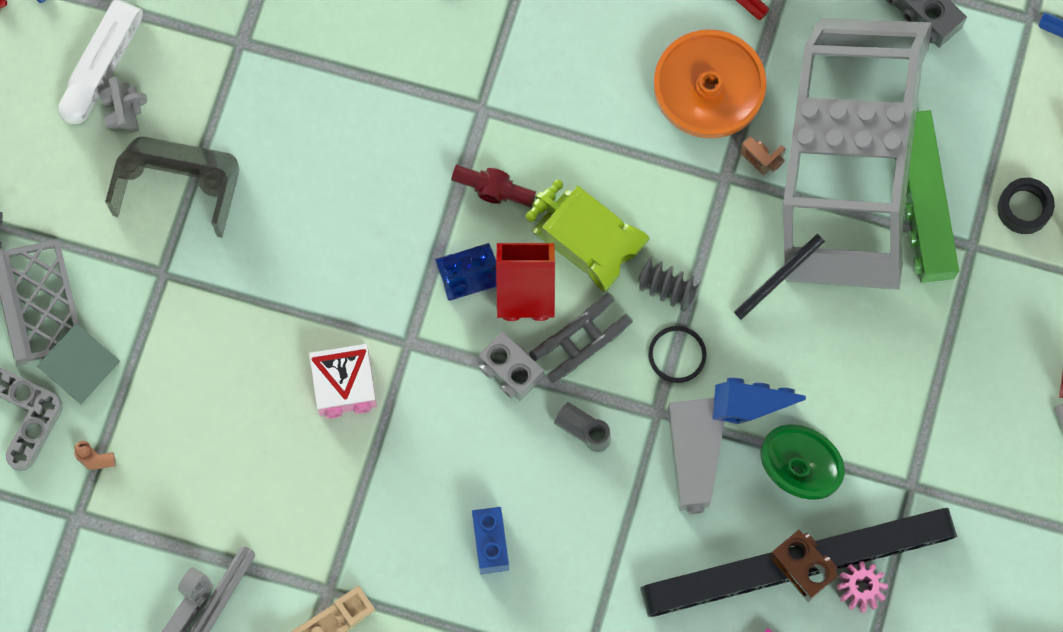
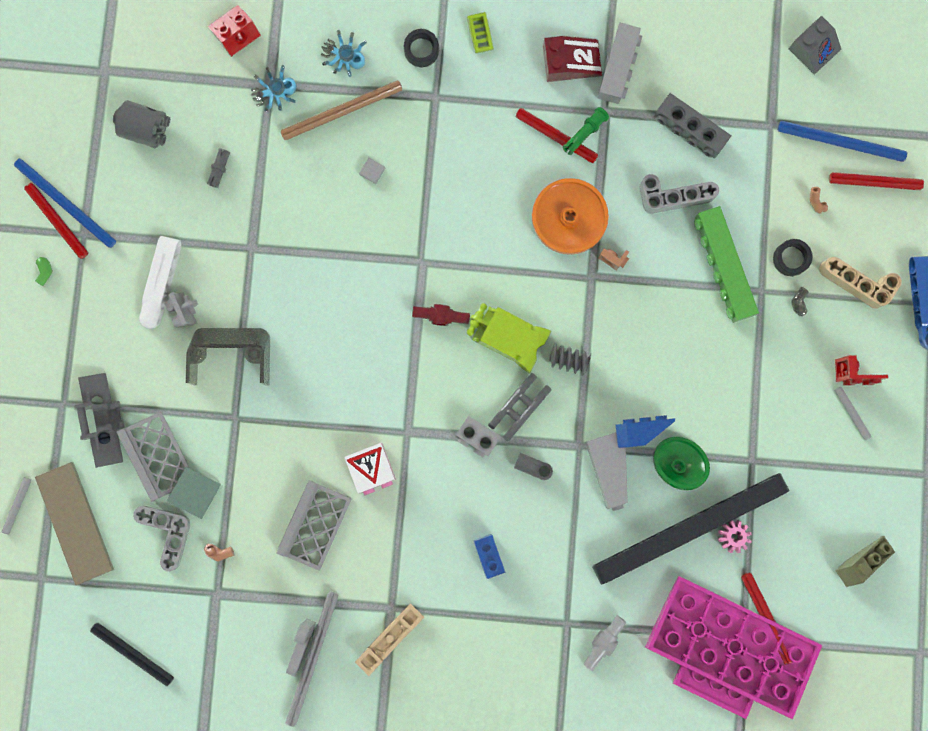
camera: 10 degrees left, 10 degrees up
clear blue bracket [435,243,497,301] -> none
red slope [496,243,555,321] -> none
black piece [649,326,706,383] -> none
black bar [734,233,825,320] -> none
reddish brown brick [769,529,838,602] -> none
light grey window [783,18,932,290] -> none
none -> light grey fence [277,480,351,571]
none -> light grey beam [640,174,719,213]
none -> clear smoke arm [791,287,809,316]

